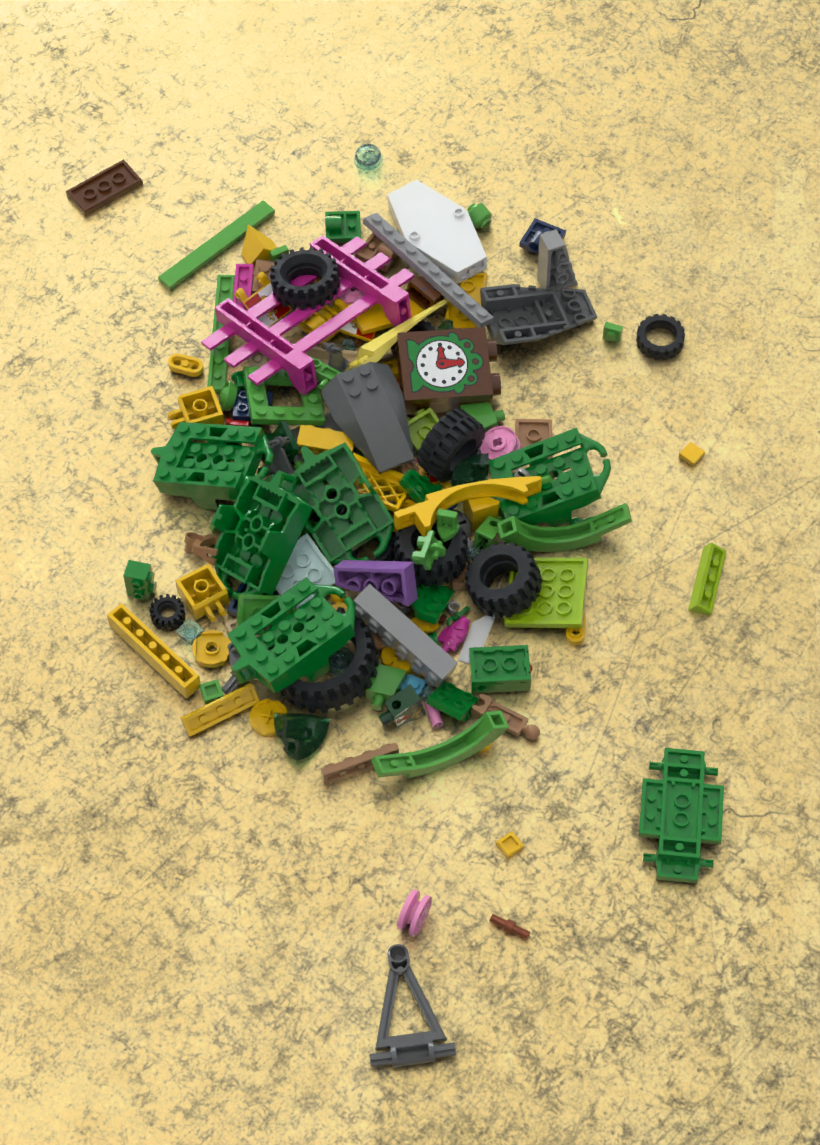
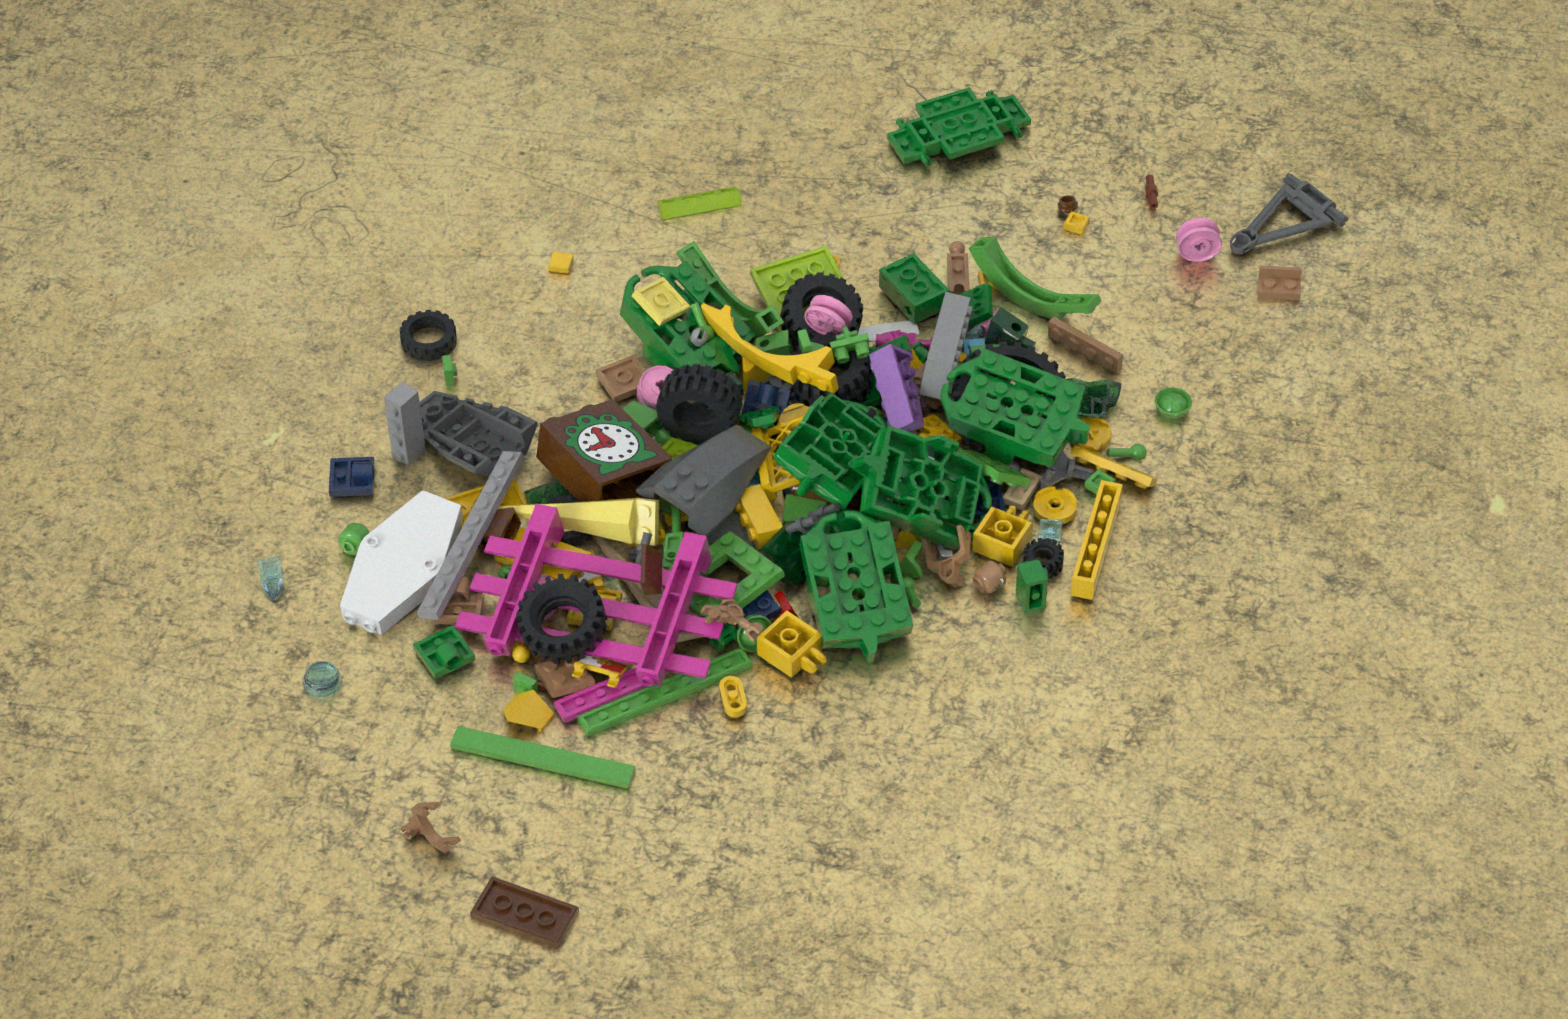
camera: 120 degrees left, 10 degrees down
none -> clear light blue plate [258,556,284,600]
none -> medium nougat piece [401,802,461,853]
none -> light yellow tile [632,277,691,326]
none -> reddish brown slope [640,544,662,595]
none -> medium nougat piece [700,598,764,642]
none -> bright pink wheel [804,295,853,335]
none -> bright green bar [903,576,921,608]
none -> medium nougat head [972,561,1007,594]
none -> reddish brown plate [1057,195,1078,213]
none -> bright green bar [1106,444,1147,460]
none -> bright green hat [1154,387,1192,420]
none -> medium nougat bracket [1258,265,1302,300]

